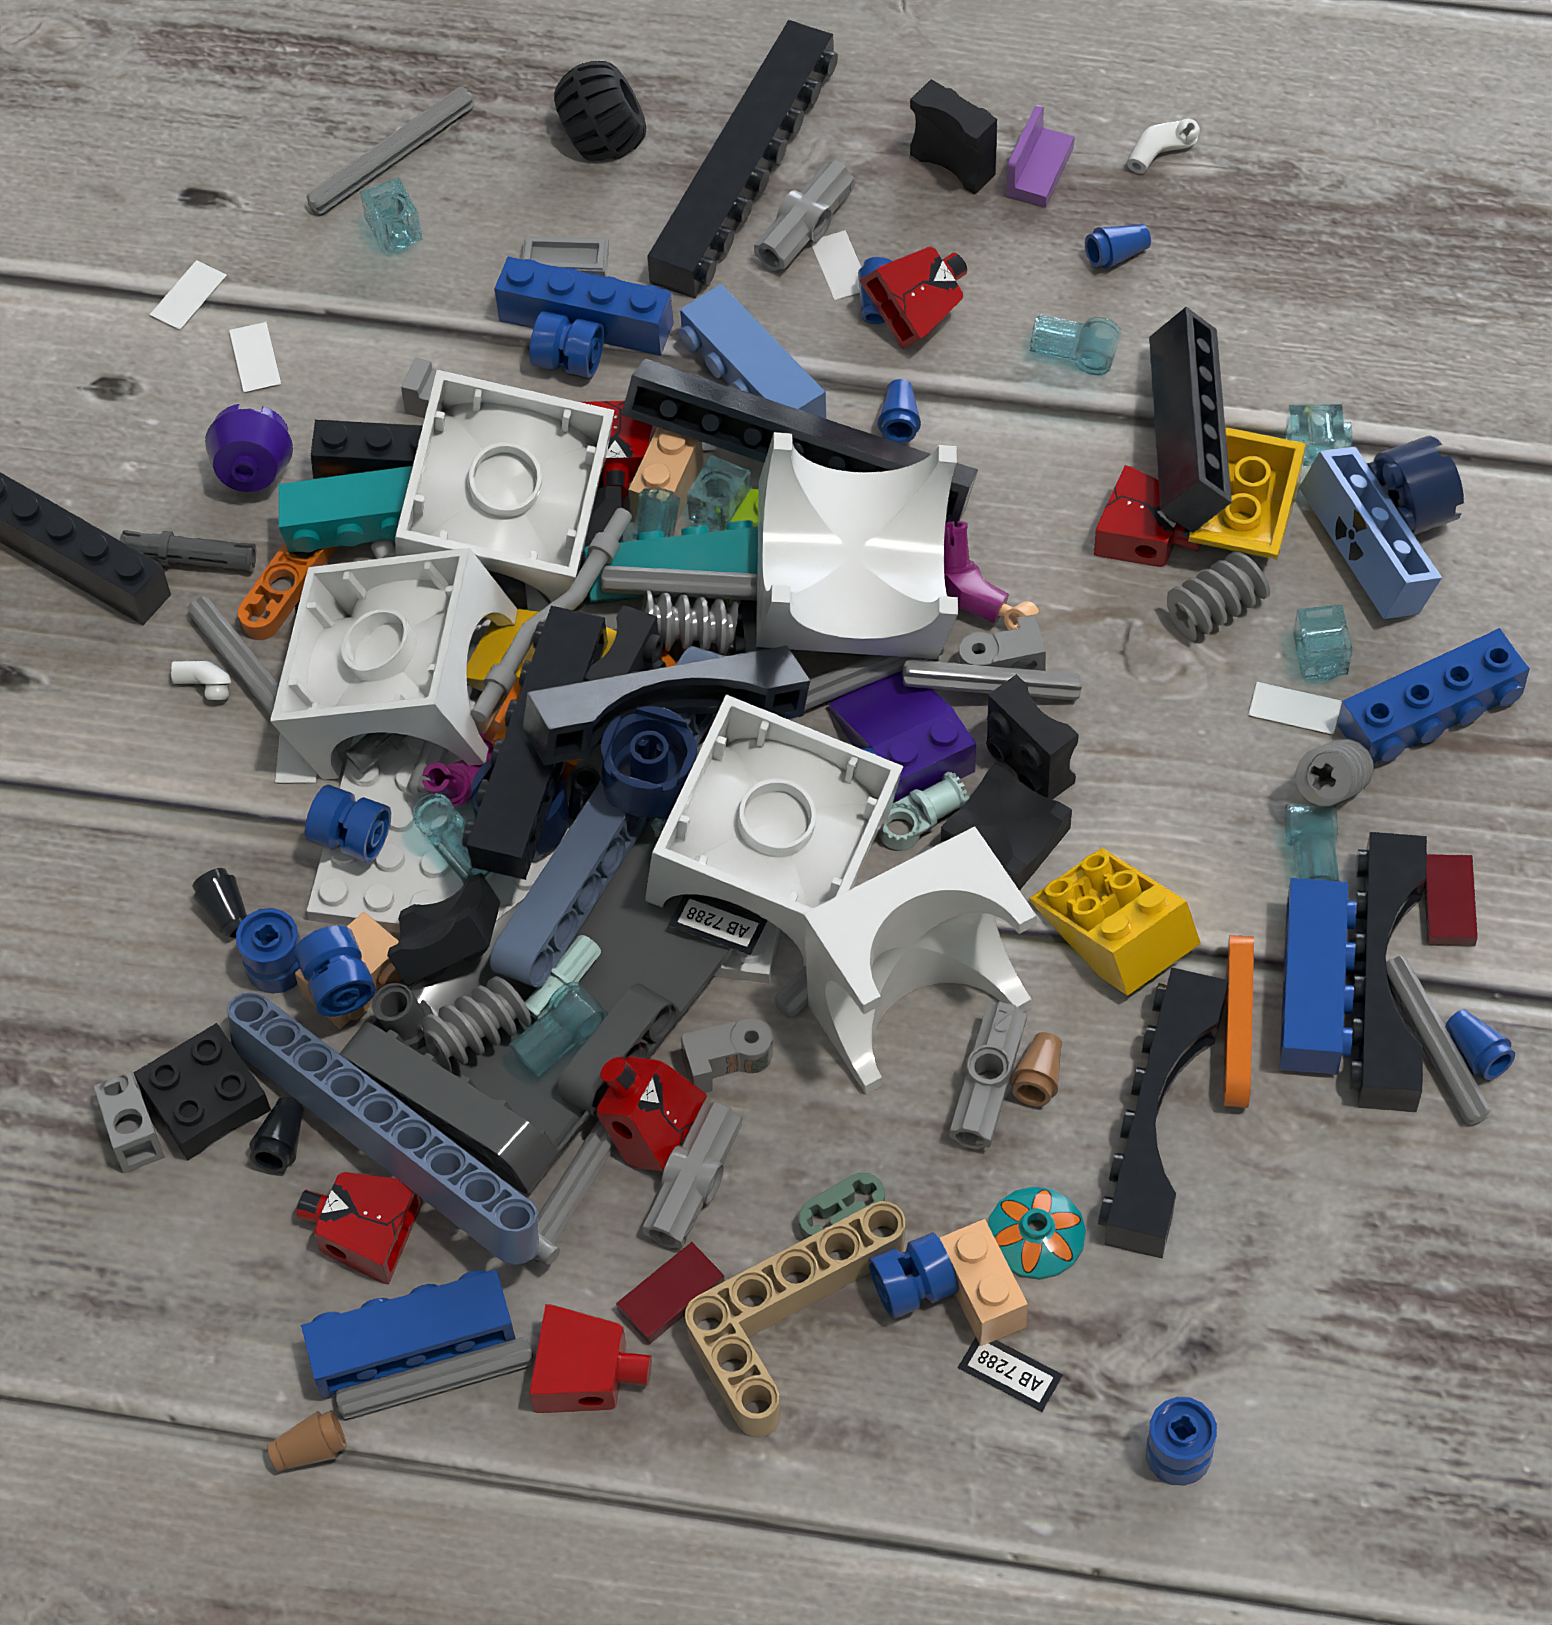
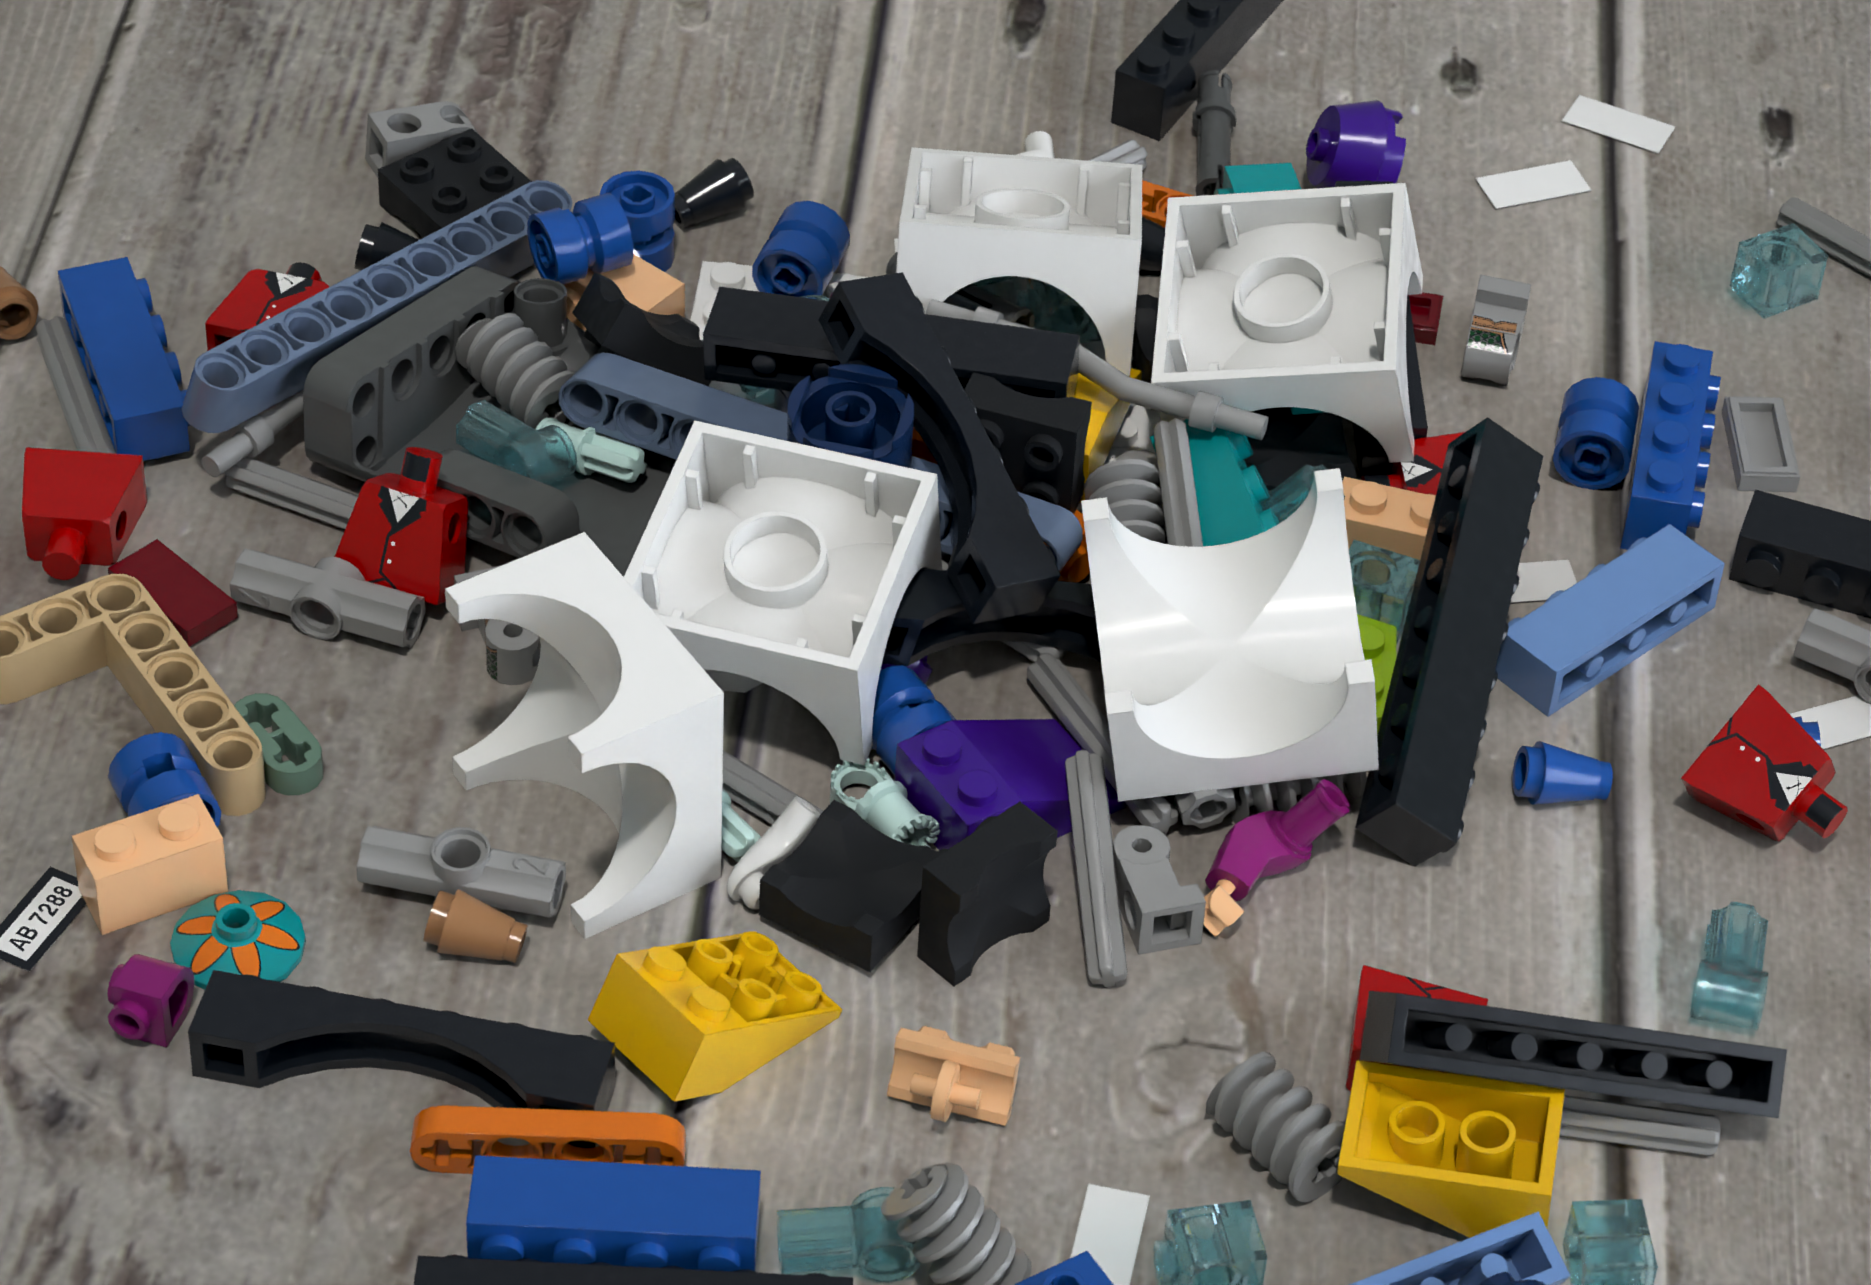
camera: 80 degrees right, 15 degrees down
none -> magenta plate [107,954,194,1047]
none -> light nougat hips [887,1026,1020,1126]

